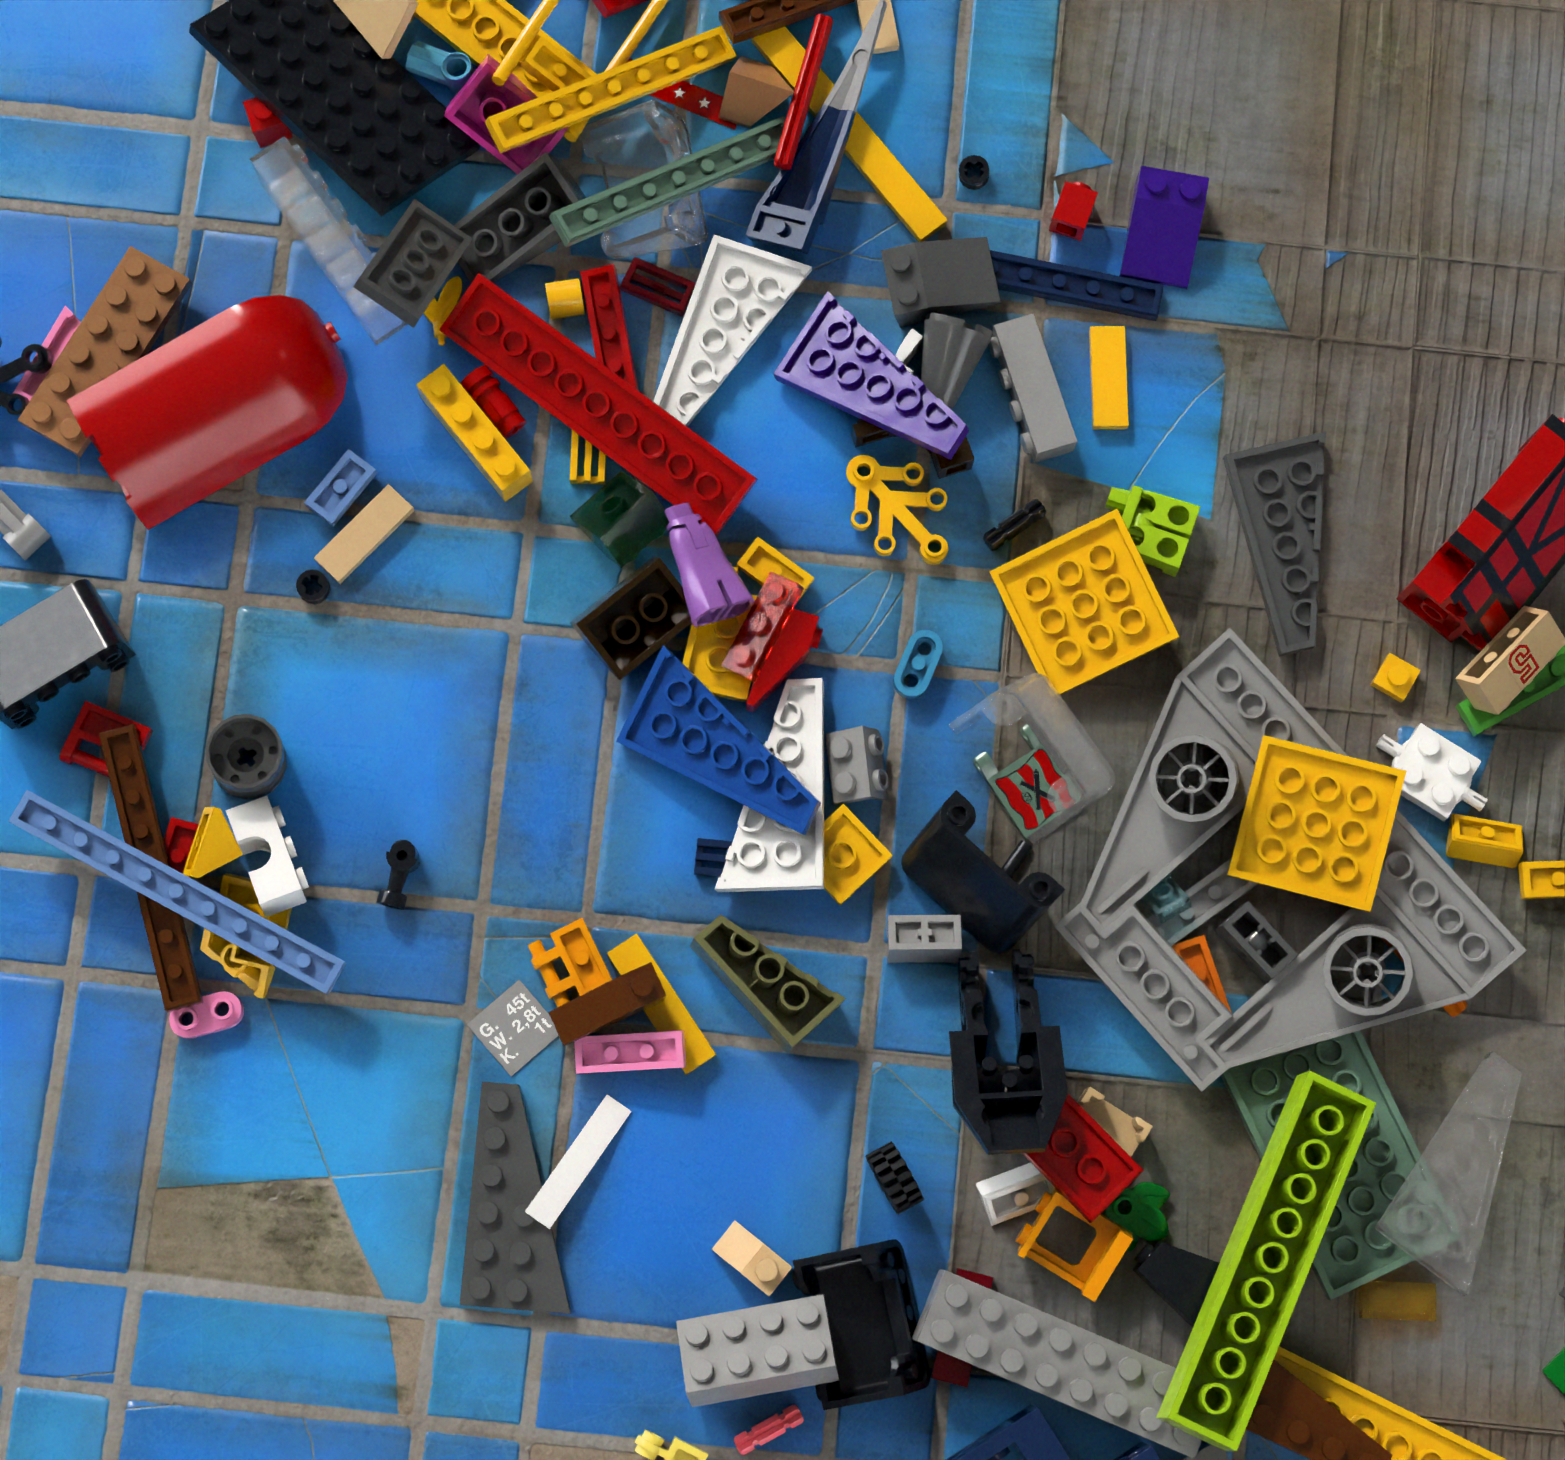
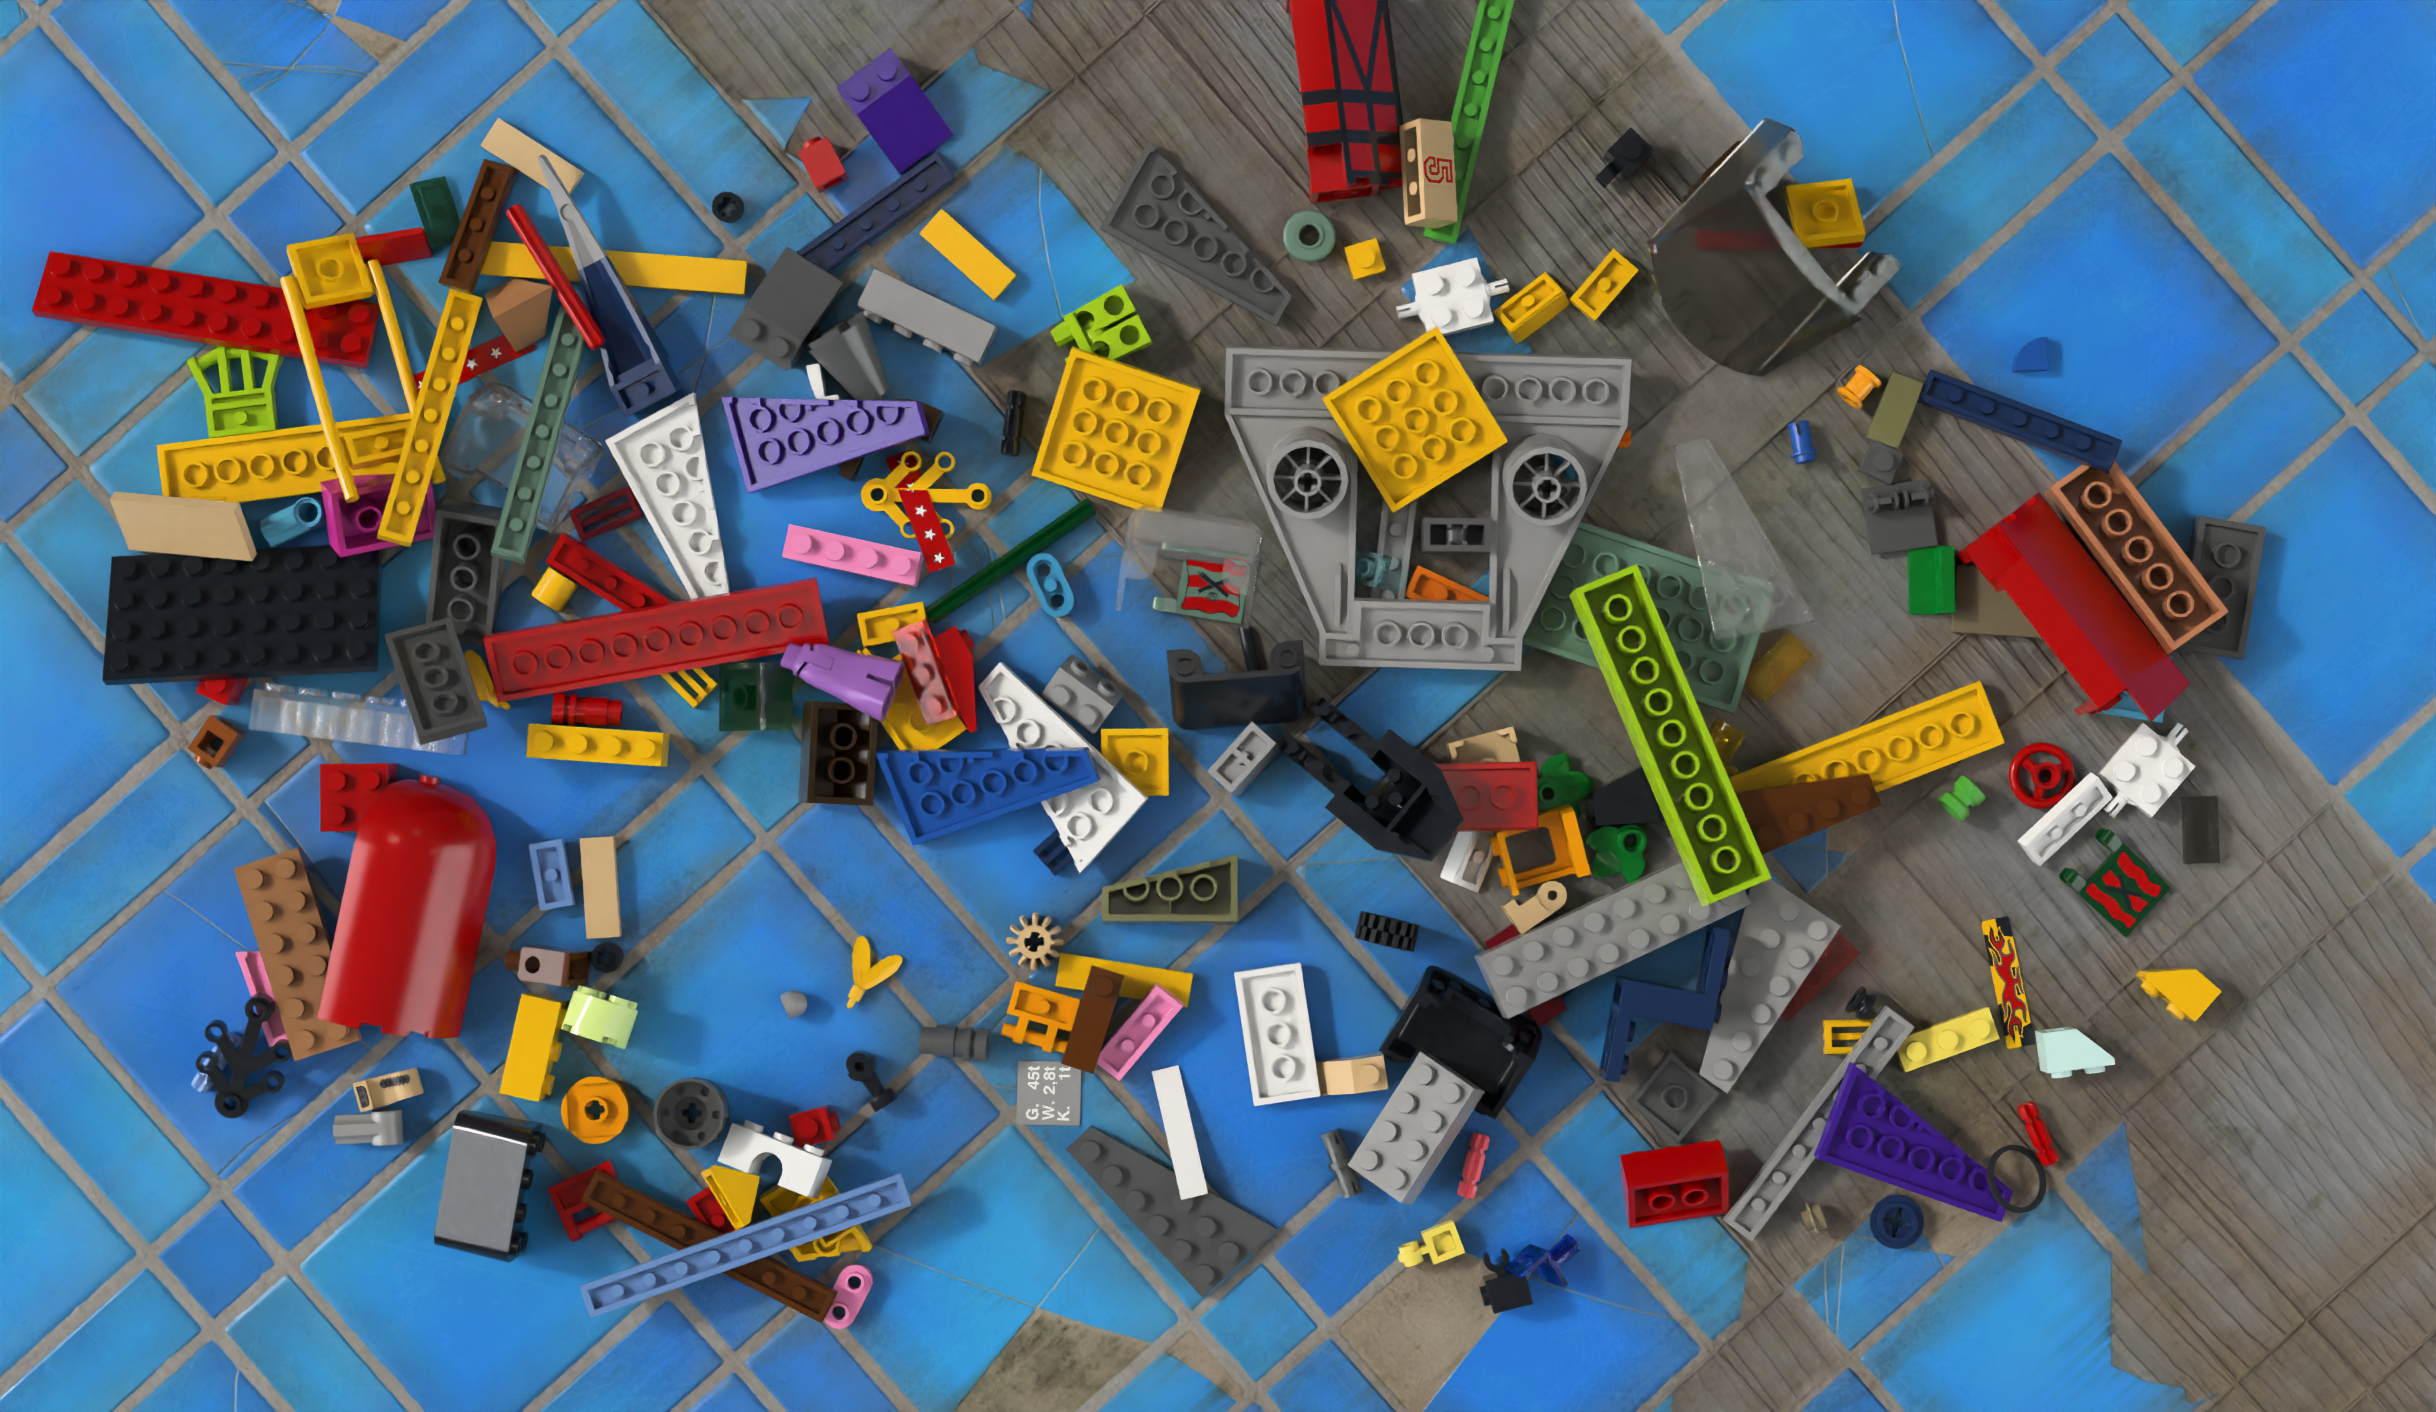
camera: 45 degrees left, 10 degrees up
none -> dark orange brick [188,715,247,769]
none -> red brick [320,763,397,832]
none -> tan leg [352,1067,424,1113]
none -> yellow brick [499,992,568,1102]
none -> torso [505,945,592,987]
none -> yellowish green brick [561,985,638,1049]
none -> light orange plate [561,1075,630,1144]
none -> light grey hinge [780,990,807,1020]
none -> bright pink brick [782,524,924,588]
none -> red bracket [788,1104,841,1148]
none -> yellow piece [847,936,902,1009]
none -> red sticker [886,449,956,573]
none -> dark grey axle [919,1024,991,1062]
none -> dark green axle [925,499,1096,624]
none -> tan gear [1006,912,1064,970]
none -> white plate [1234,962,1320,1106]
none -> sand green piece [1283,210,1336,262]
none -> dark grey pin [1320,1128,1363,1199]
none -> tan leg [1500,881,1567,934]
none -> green plate [1585,823,1647,883]
none -> clear yellow bracket [1708,717,1746,775]

